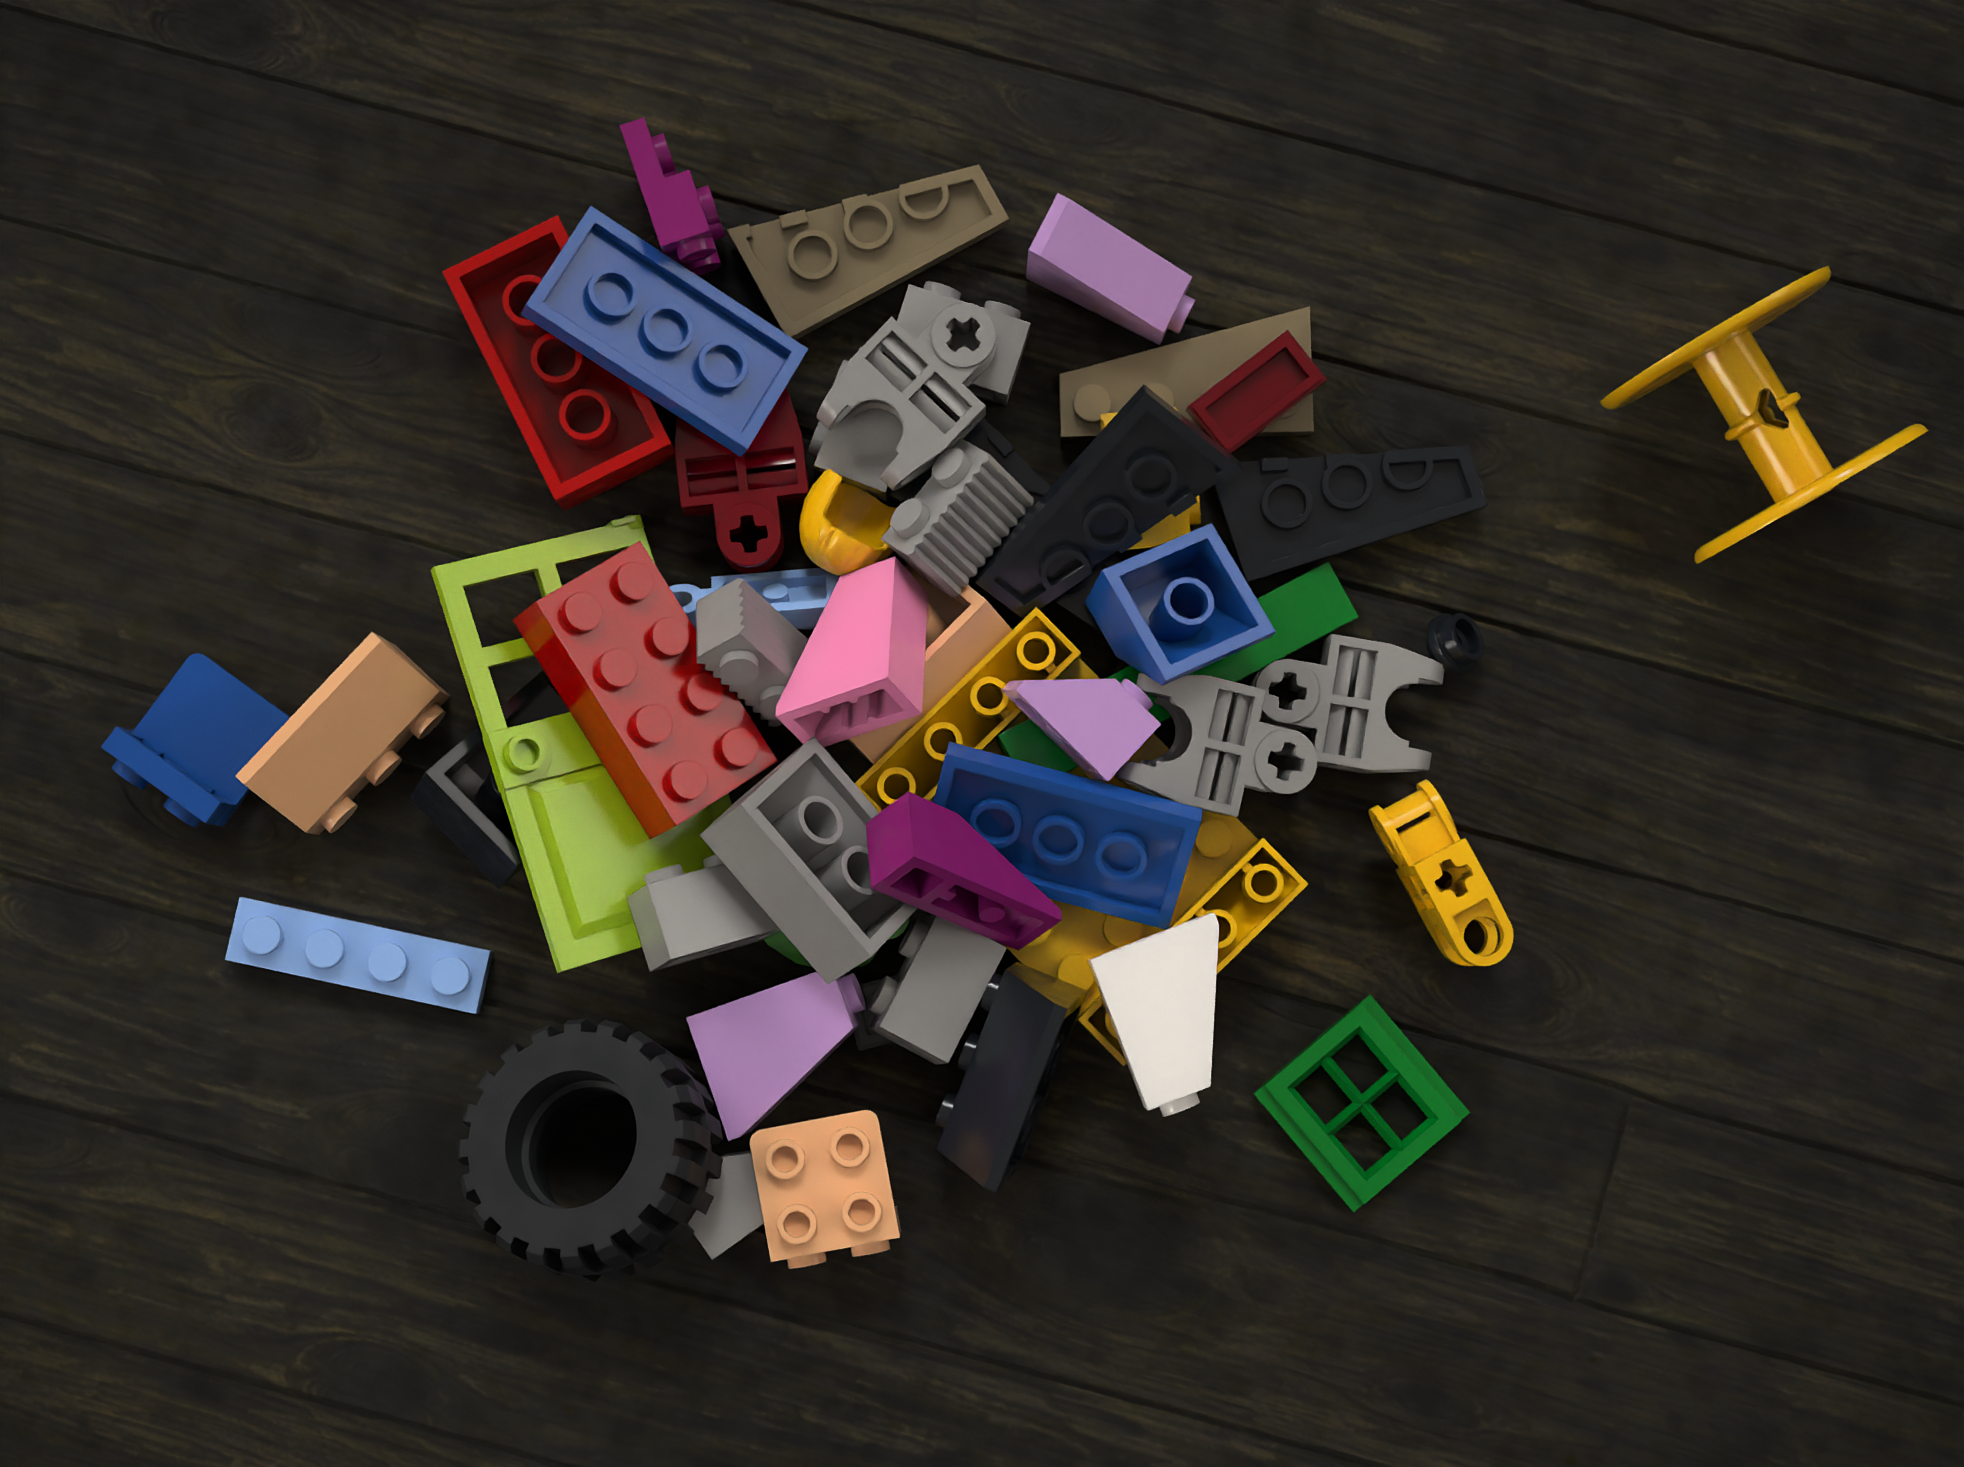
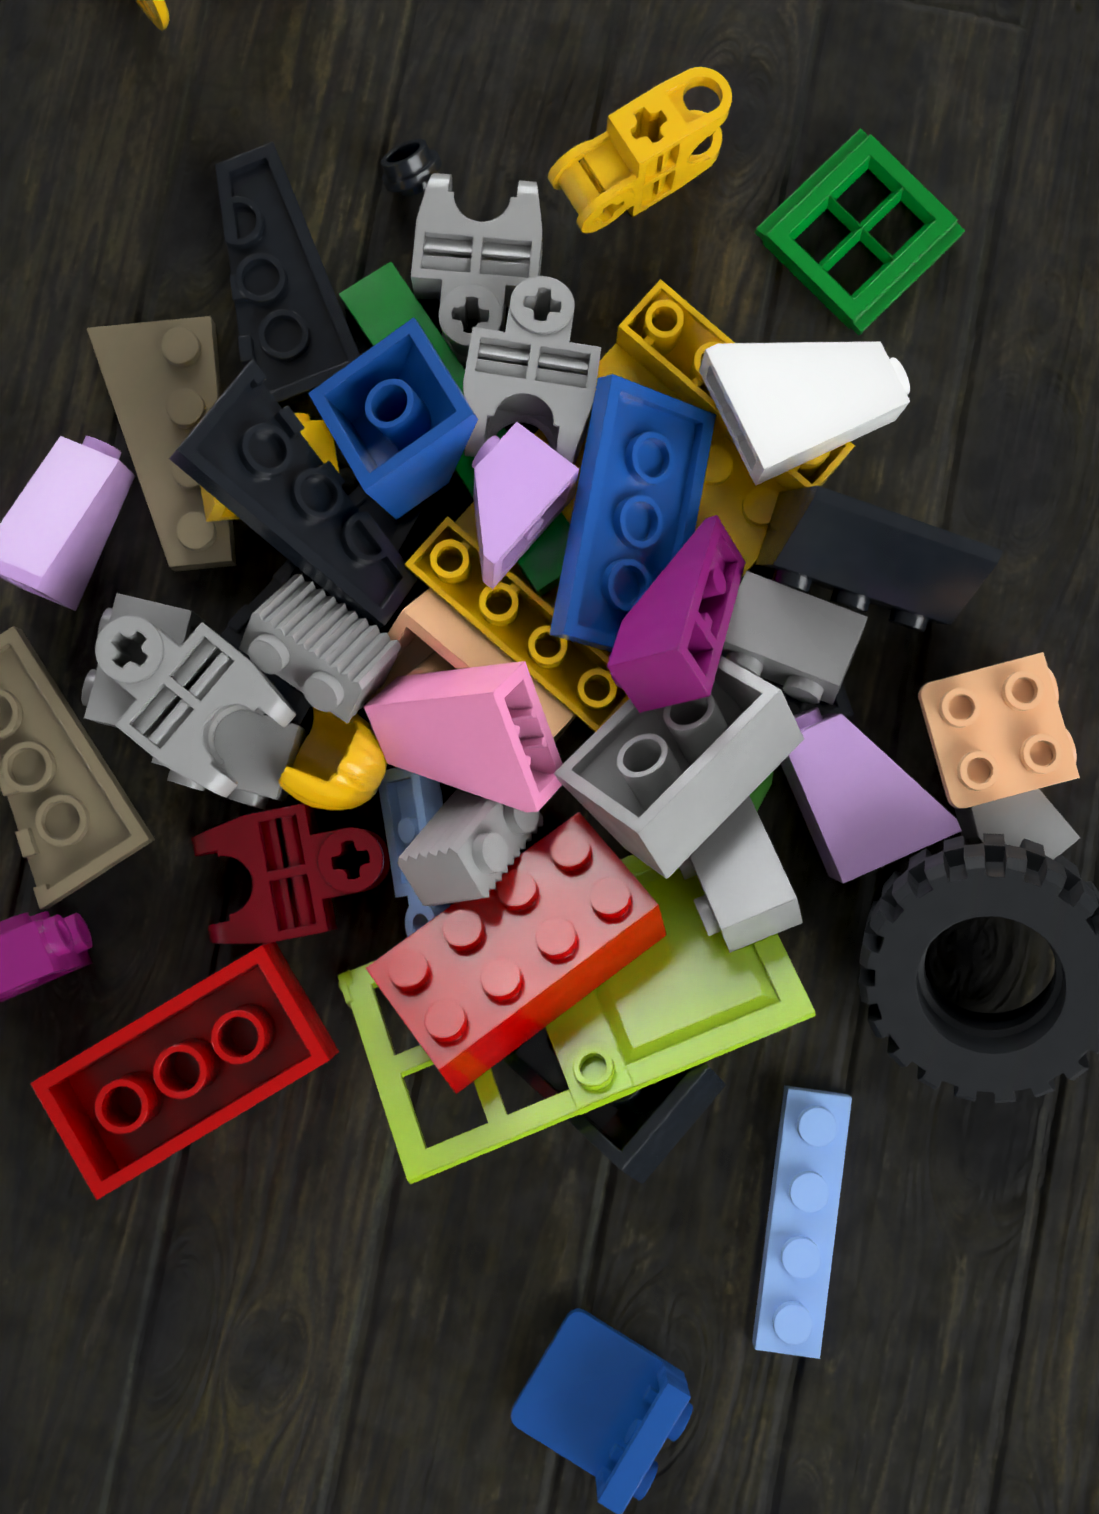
camera: 90 degrees left, 0 degrees up
light nougat slope [235,632,450,835] -> none
blue plate [521,206,808,457] -> none
dark red tile [1186,330,1327,455] -> none

